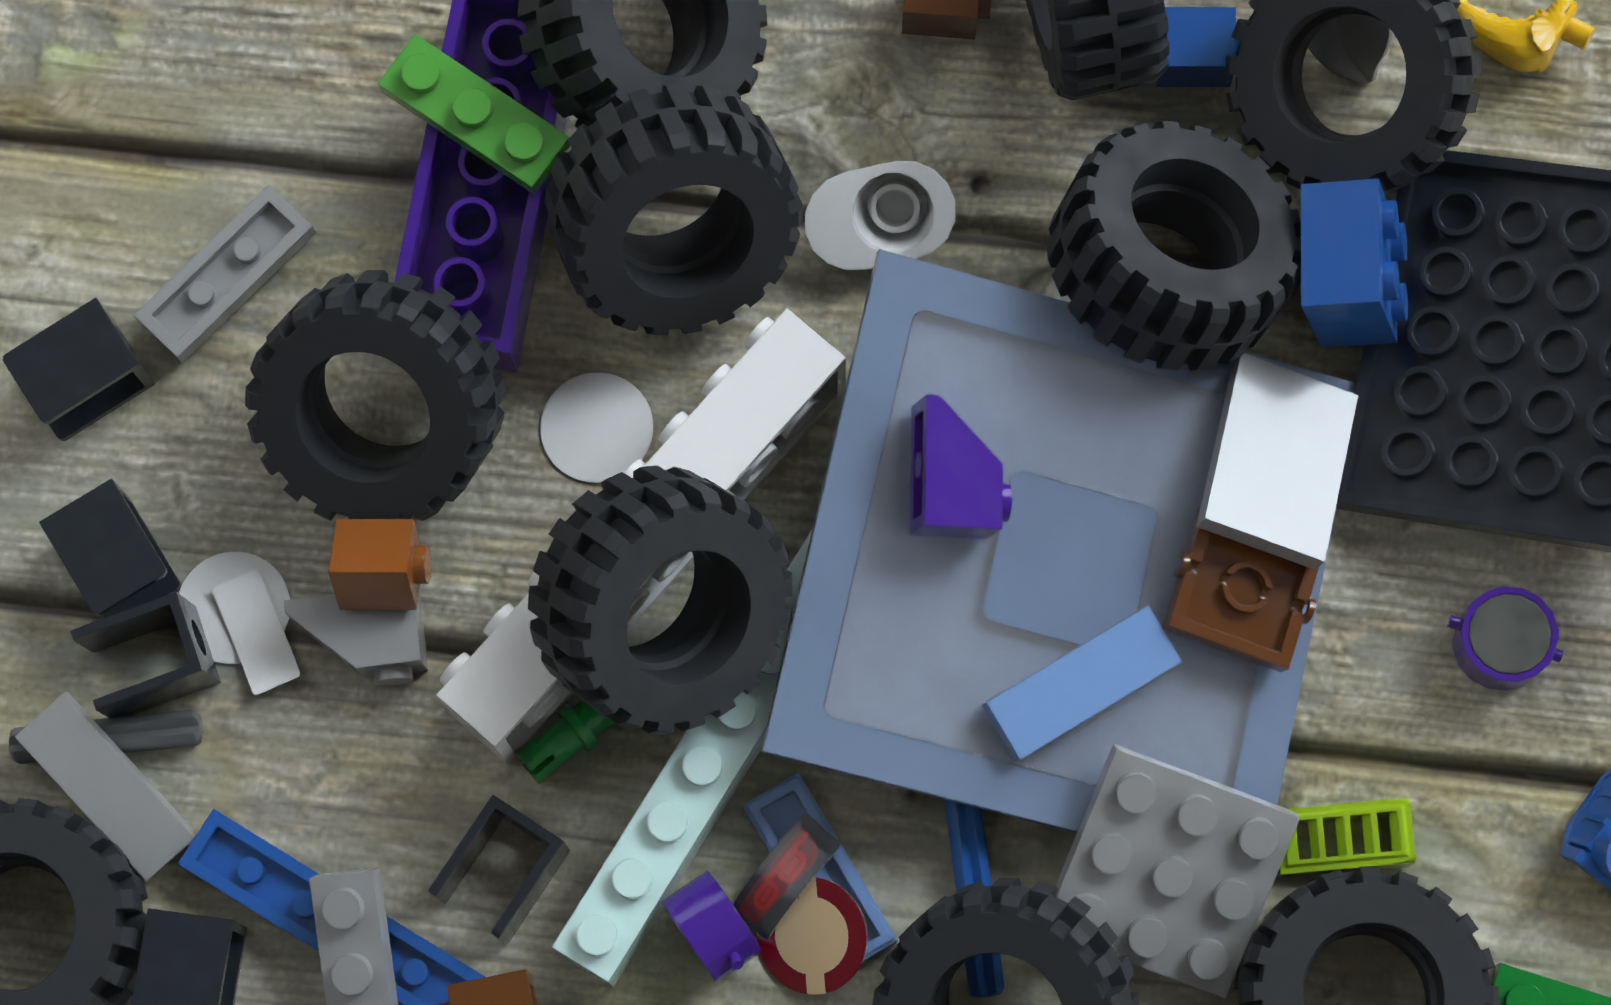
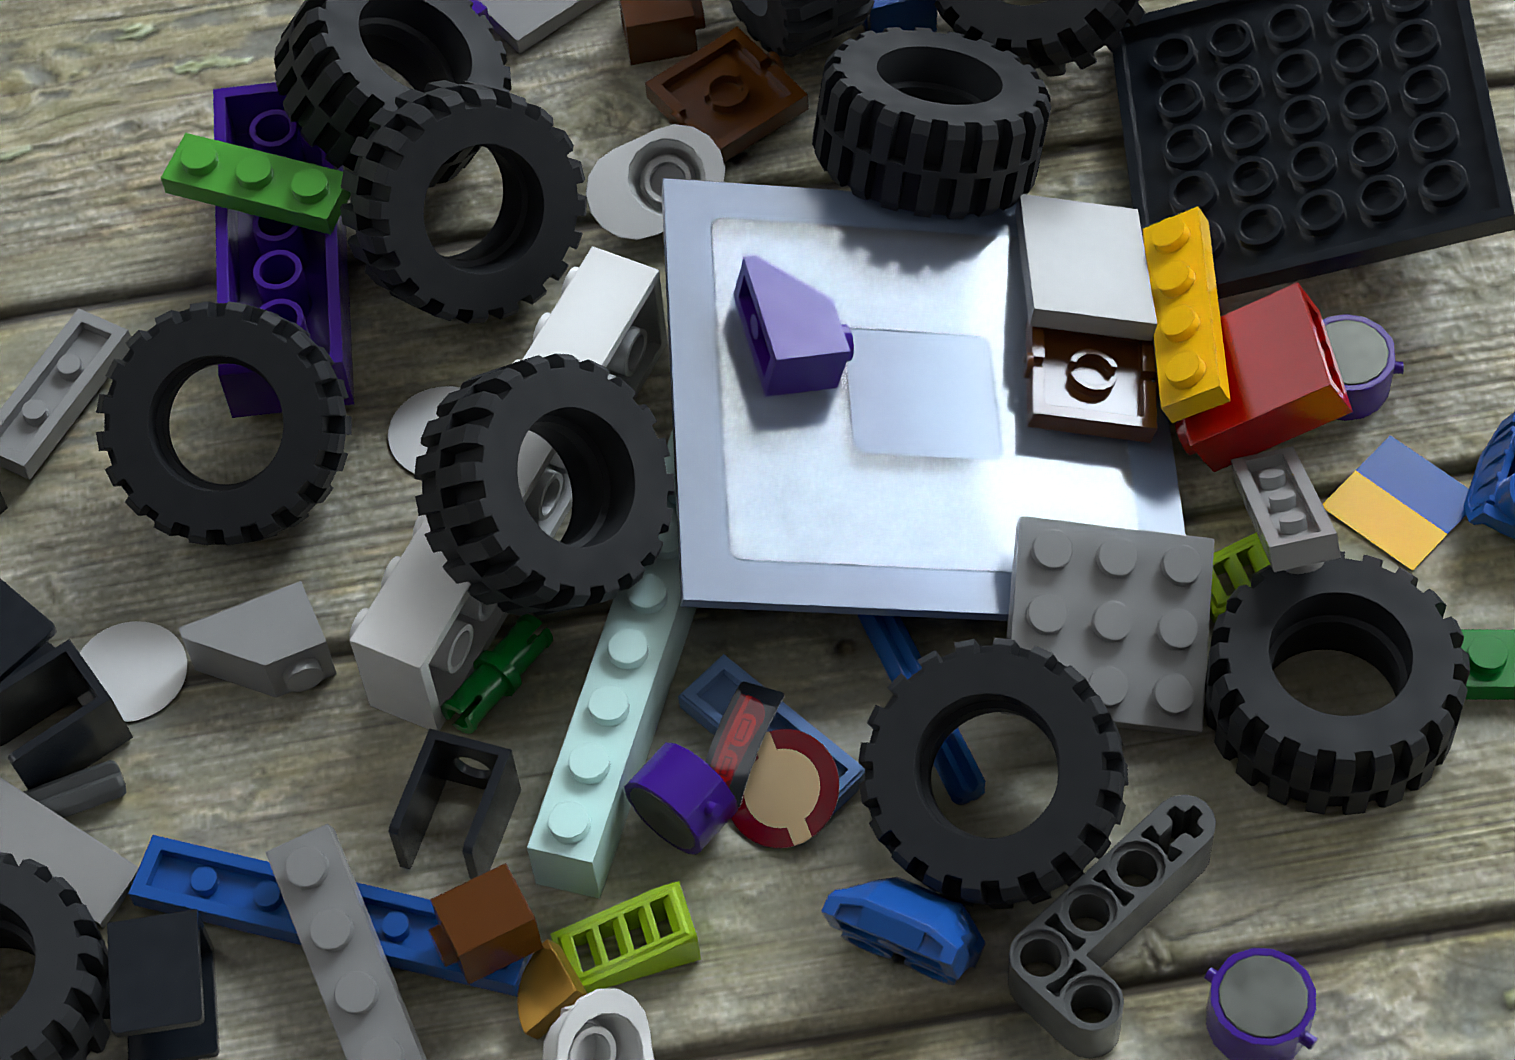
camera: 15 degrees left, 20 degrees down
white sticker [212,569,300,695] -> none
dark orange brick [328,519,432,610] -> none
medium blue tile [981,605,1182,762] -> none
blue brick [1301,178,1408,347] -> none
none -> reddish brown plate [645,26,809,162]
none -> yellow plate [1143,207,1231,423]
none -> red brick [1175,282,1353,472]
none -> light grey plate [1231,446,1341,574]
none -> sticker [1322,435,1469,571]

